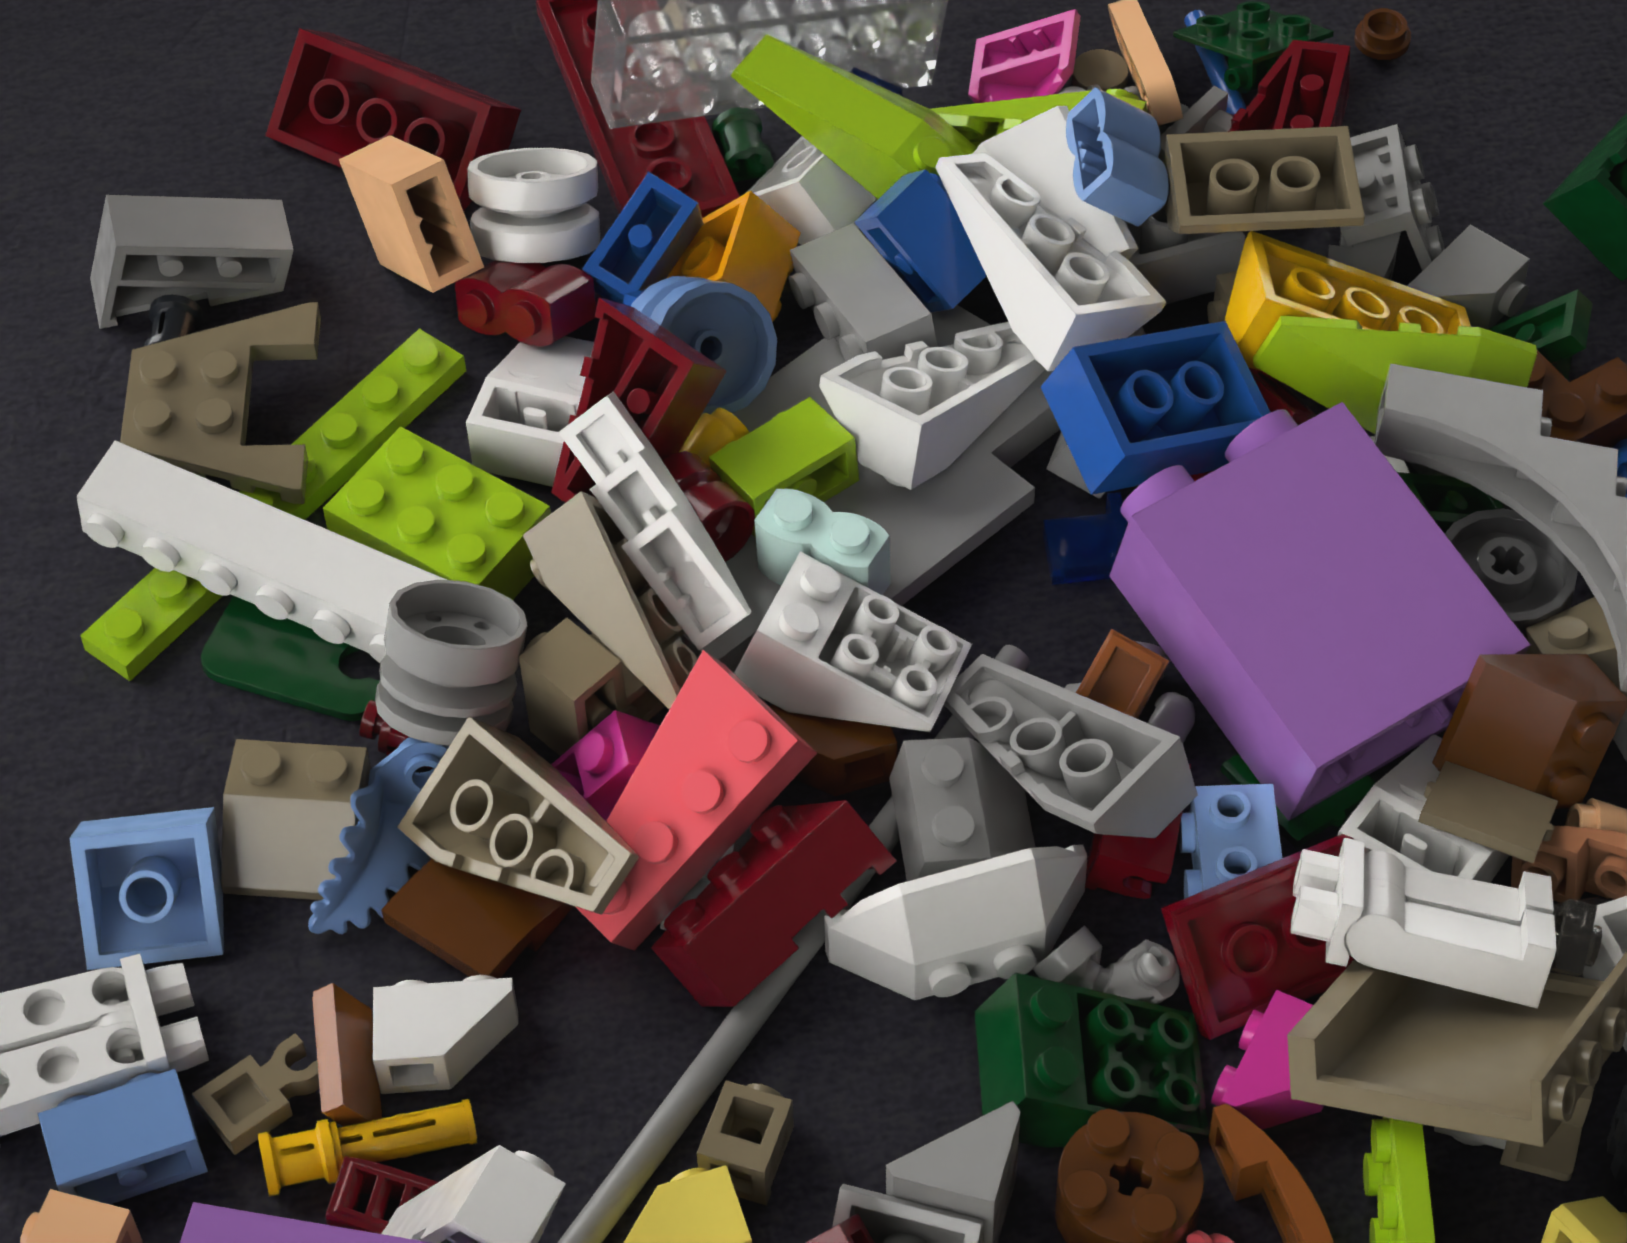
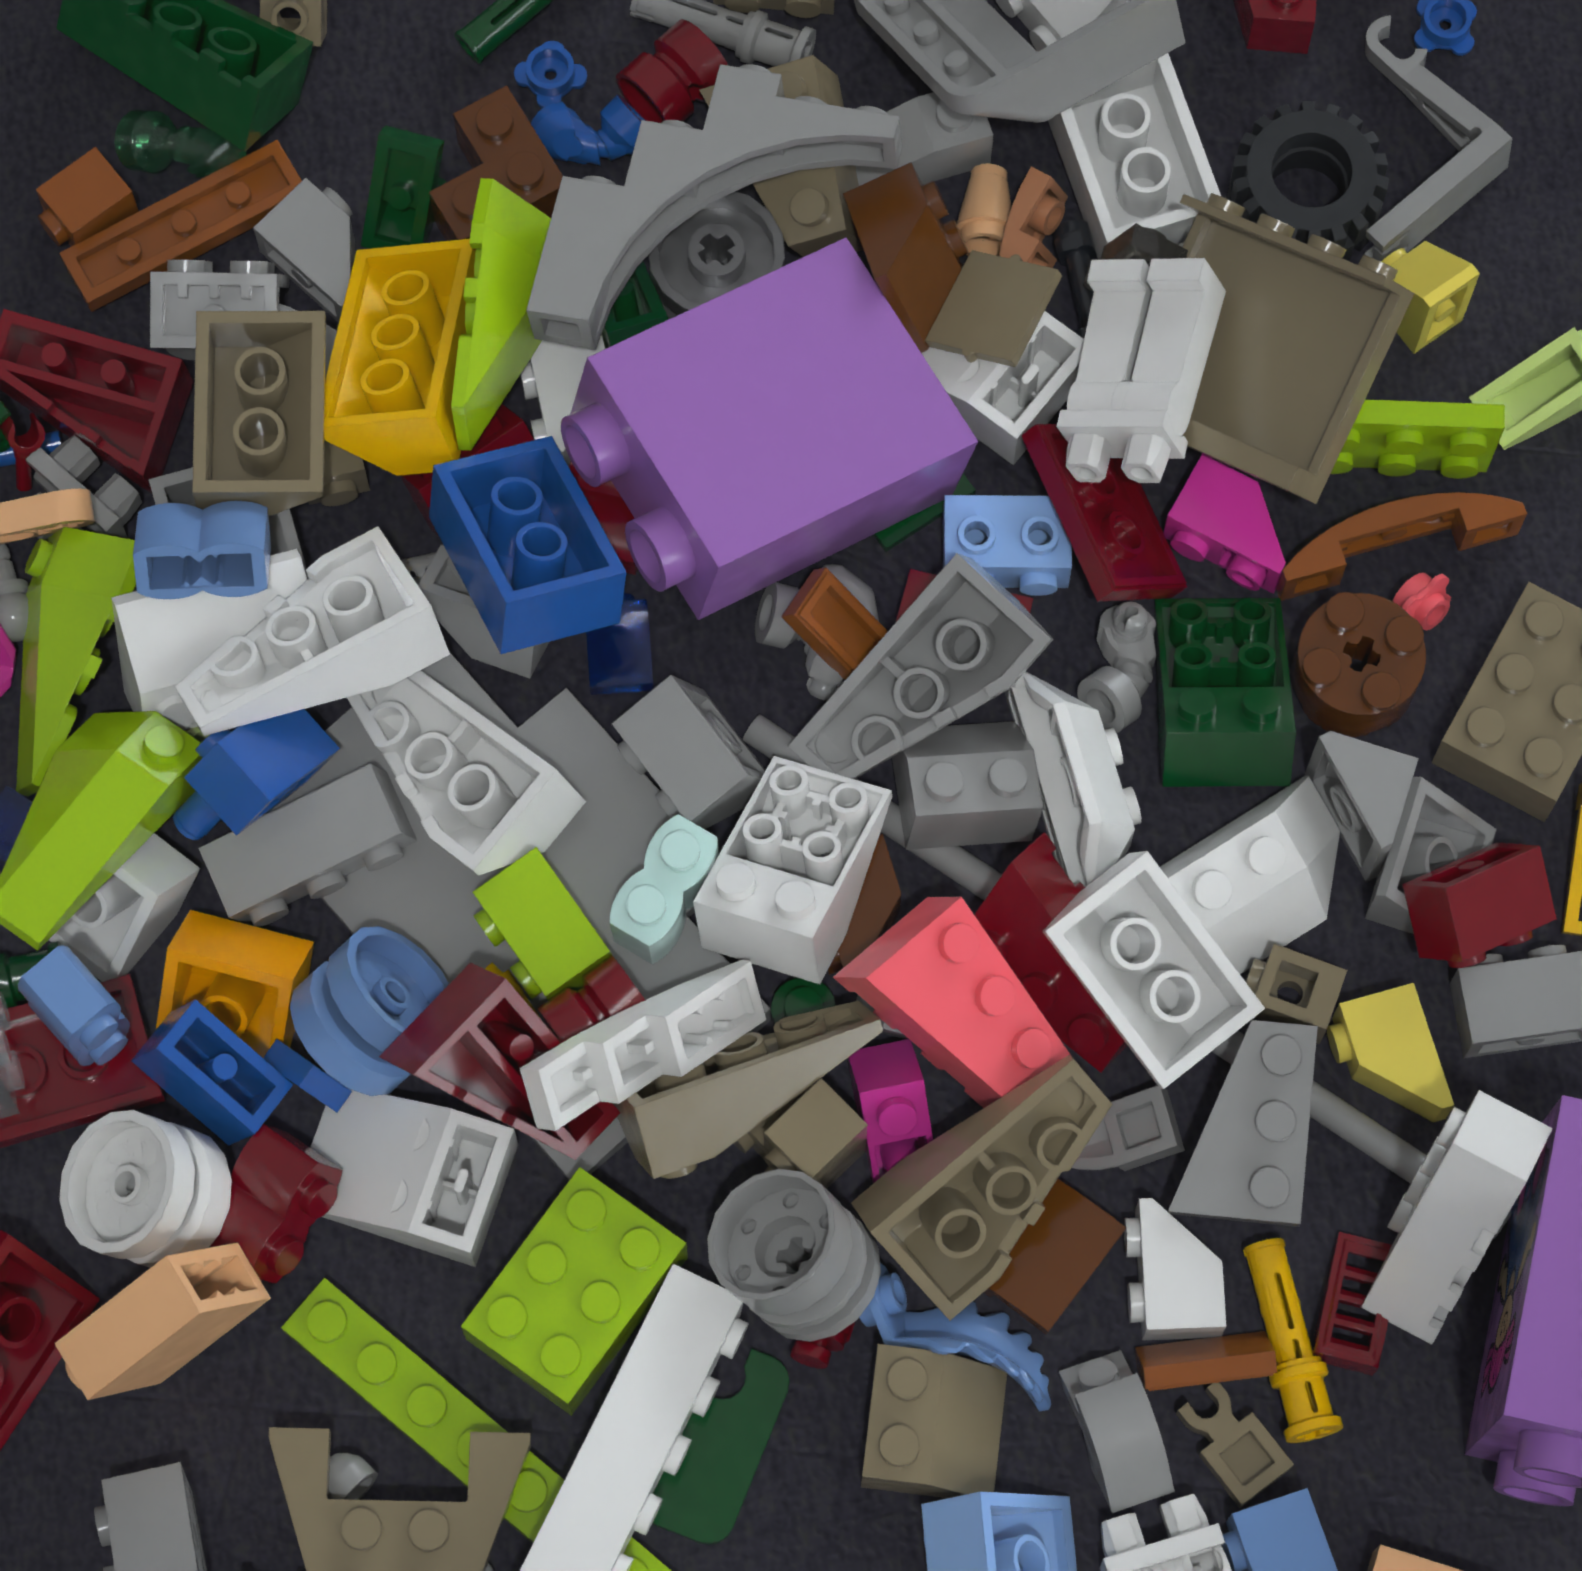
camera: 90 degrees left, 20 degrees up
none -> dark red hand [0,412,45,491]
none -> medium blue brick [18,945,130,1066]
none -> dark orange brick [36,147,139,246]
none -> dark orange plate [59,139,302,312]
none -> clear green arm [115,109,247,178]
none -> light grey hinge [328,1453,378,1500]
none -> light grey slope [612,675,766,829]
none -> white slope [1042,851,1265,1089]
none -> light grey brick [1059,1350,1175,1513]
none -> light grey plate [1072,1086,1185,1171]
none -> white wedge [1160,776,1340,974]
none -> light grey wedge [1168,1020,1318,1227]

